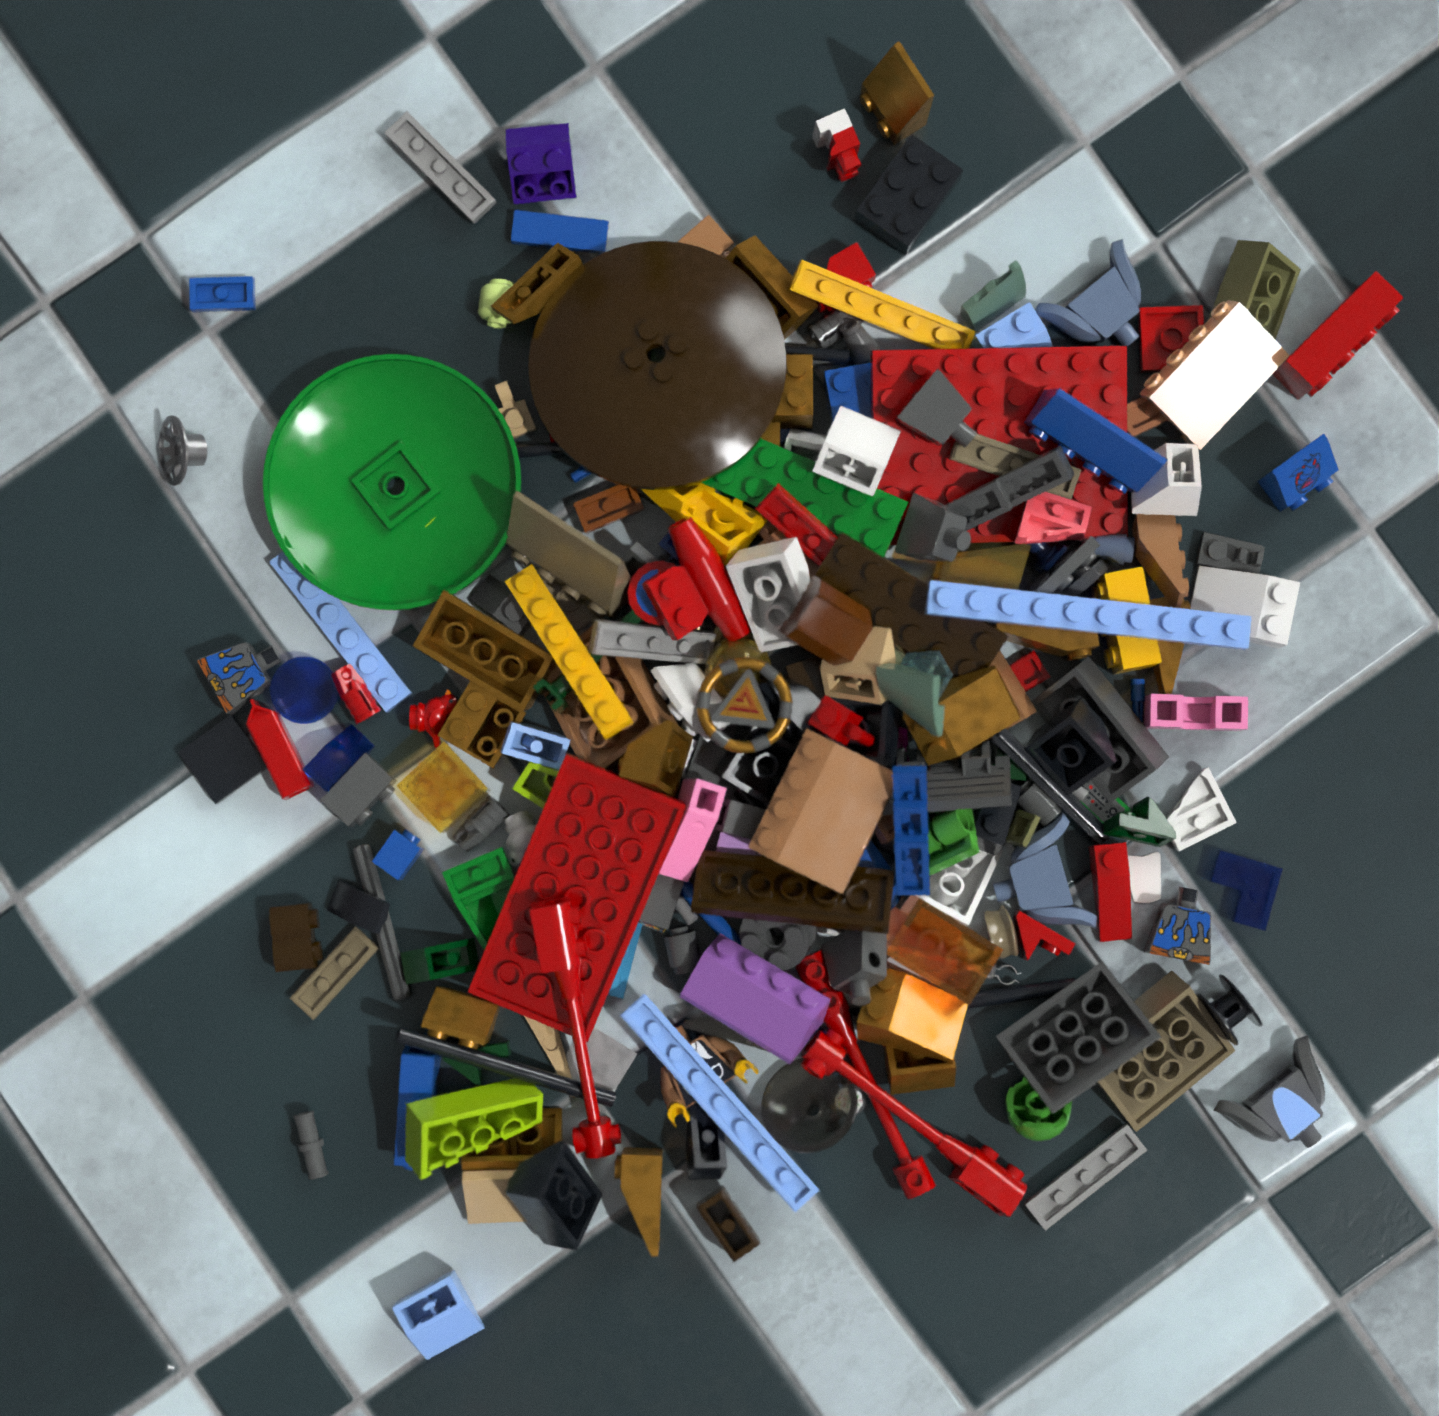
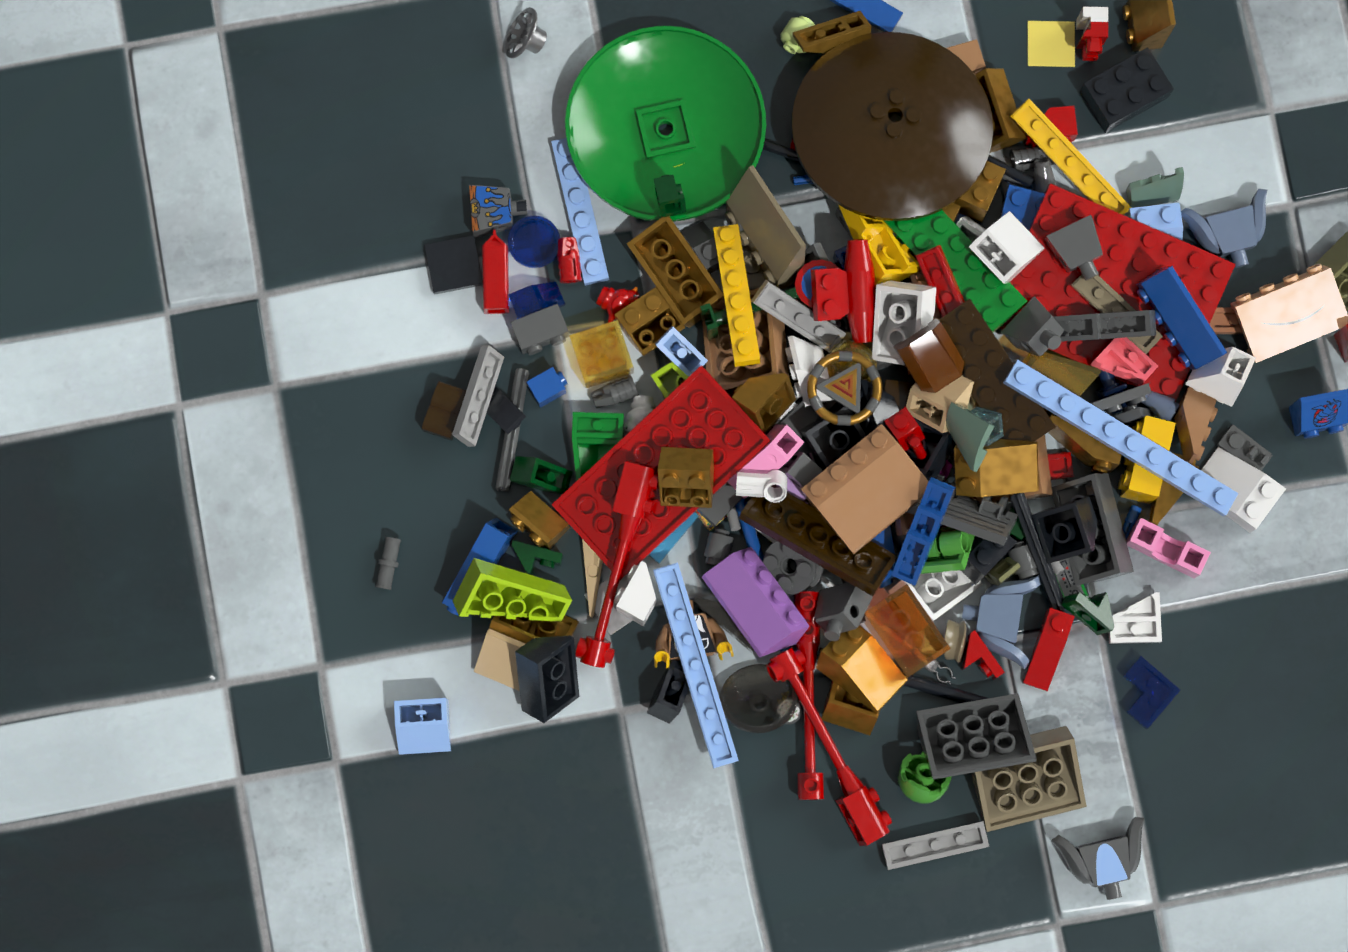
camera: 25 degrees right, 5 degrees down
dark tan tile [290,926,380,1020] -> none
black piece [395,1026,616,1108] -> none
tan plate [495,381,536,439] -> none
dark orange plate [573,485,644,534] -> none
pearl gold slope [615,1147,663,1256] -> none
dark brown brick [696,1185,761,1263] -> none
white sticker [1128,852,1161,903] -> none
red plate [1138,305,1204,373] -> none
torso [1144,887,1211,965] -> none
black piece [1196,974,1263,1046] -> none
none -> light grey plate [452,345,504,447]
none -> white slope [614,561,656,626]
none -> dark green brick [654,175,686,217]
none -> pearl gold slope [658,447,714,508]
none -> white piece [736,470,788,503]
none -> light yellow sticker [1028,21,1075,67]

